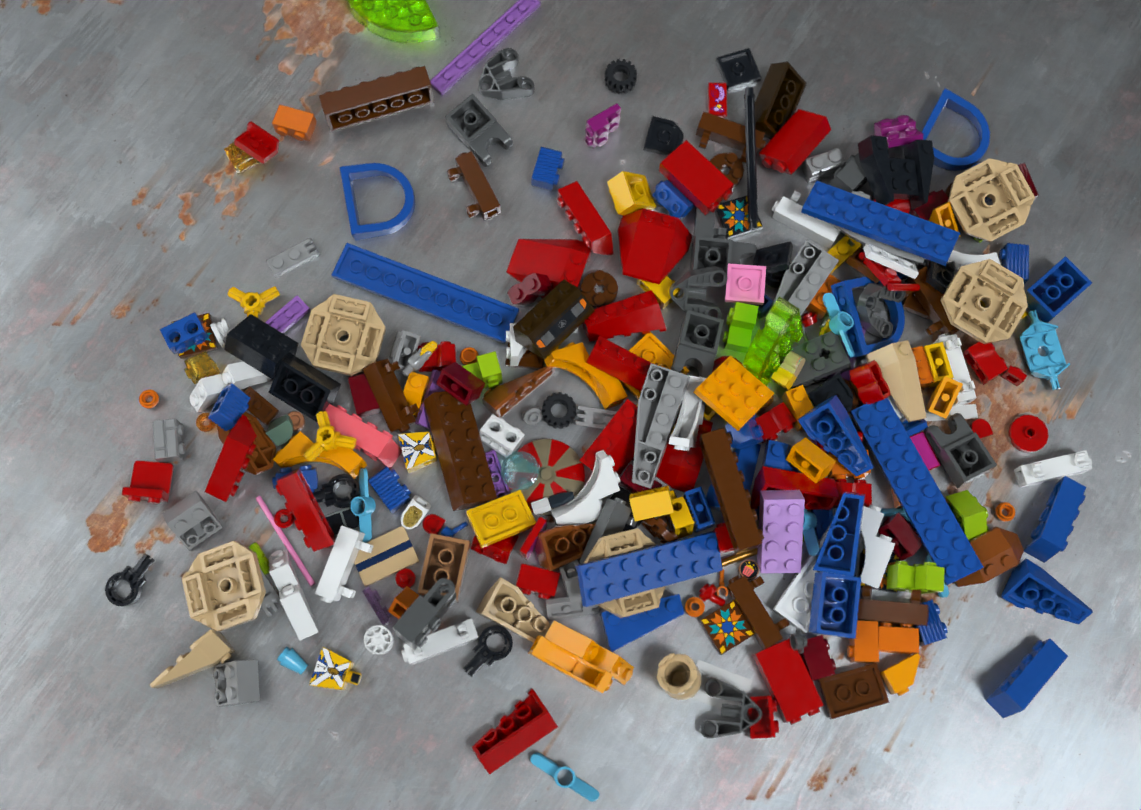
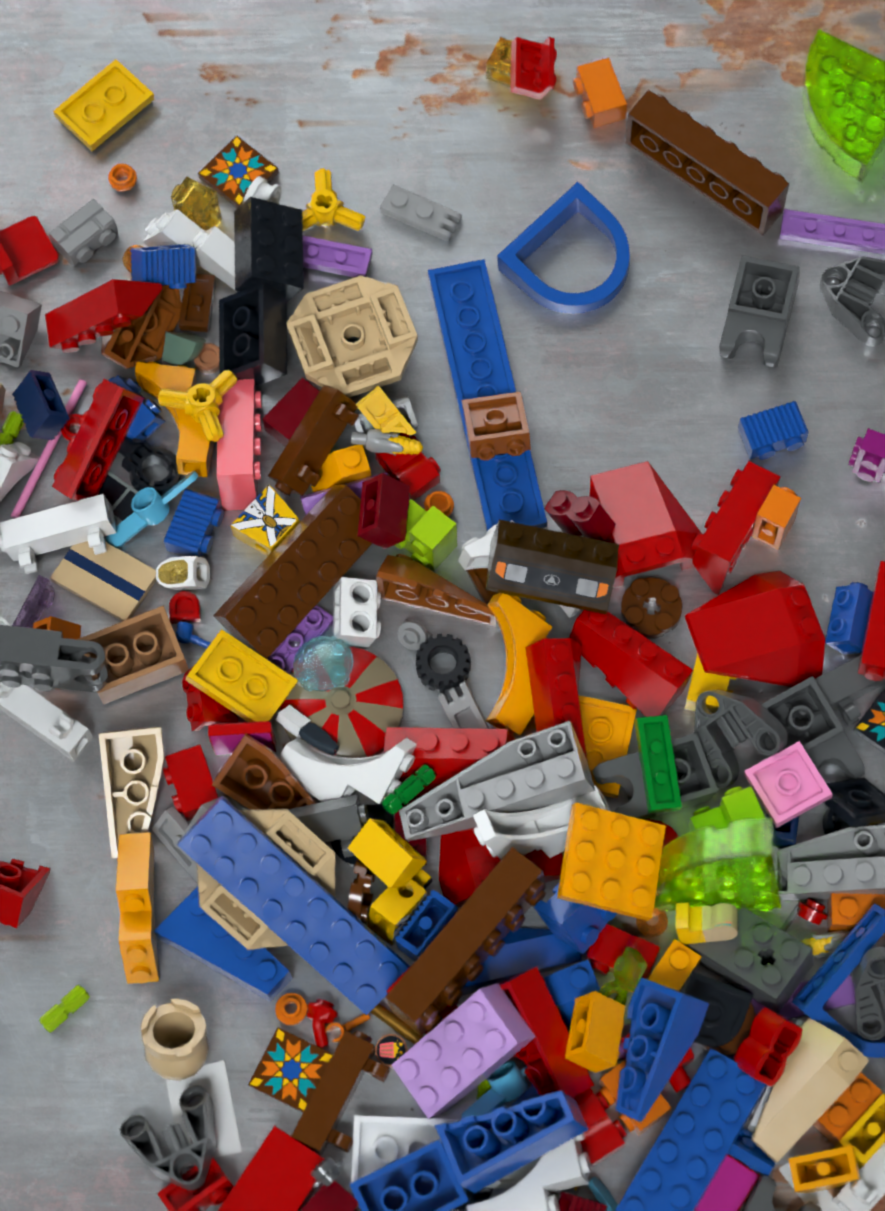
camera: 65 degrees right, 5 degrees down
blue brick [160,312,209,354] -> none
red tile [395,568,416,589] -> none
reddish brown brick [447,151,501,220] -> none
black pin [463,625,513,677] -> none
light orange arch [528,635,613,693] -> none
yellow slope [607,171,657,215] -> none
medium azure piece [823,293,855,357] -> none
none -> dark blue brick [12,370,70,440]
none -> lime piece [39,985,90,1032]
none -> yellow plate [53,59,155,151]
none -> yellow slope [355,386,416,435]
none -> green axle [382,765,436,815]
none -> dark orange plate [462,391,531,461]
none -> clear neon green plate [599,946,647,1005]
none -> green plate [634,715,682,813]
none -> orange brick [752,485,801,550]

